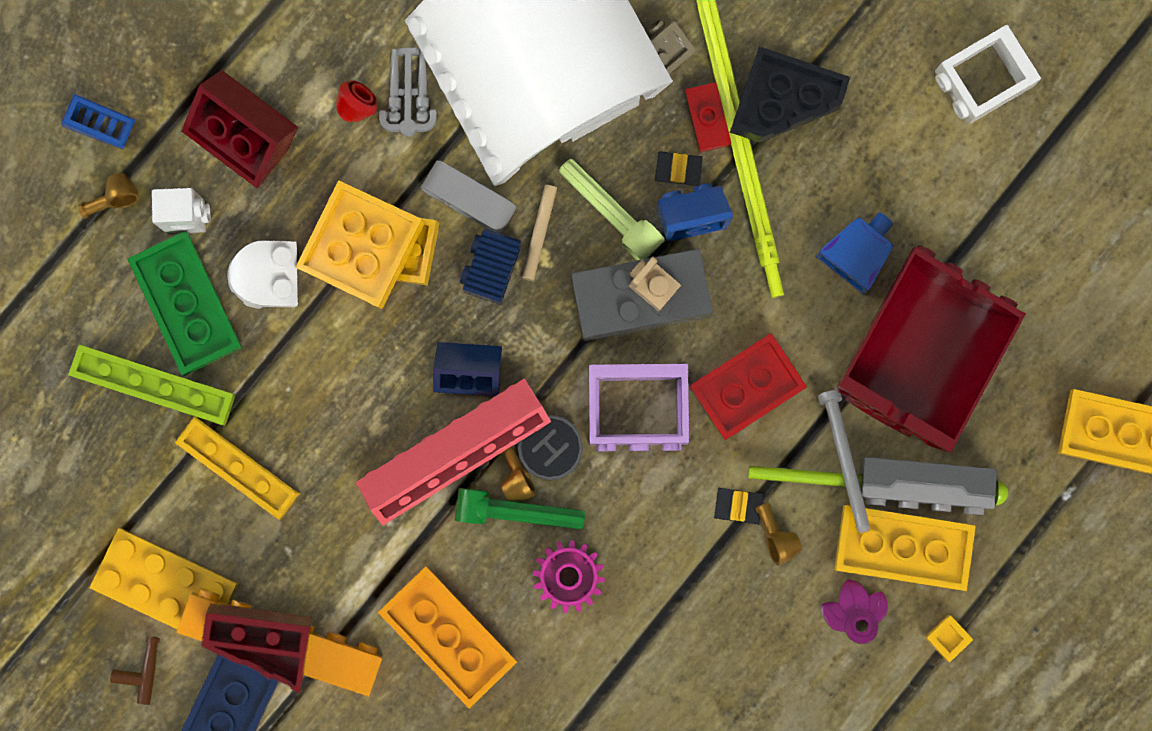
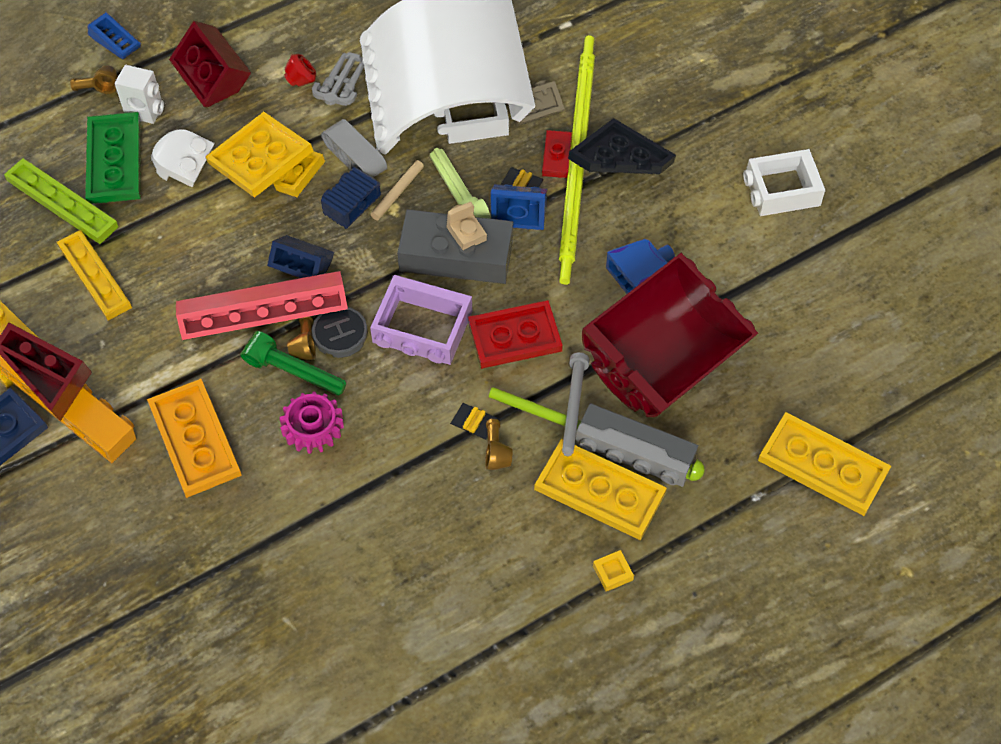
camera: 20 degrees right, 25 degrees down
magenta plate [821,579,888,644] -> none

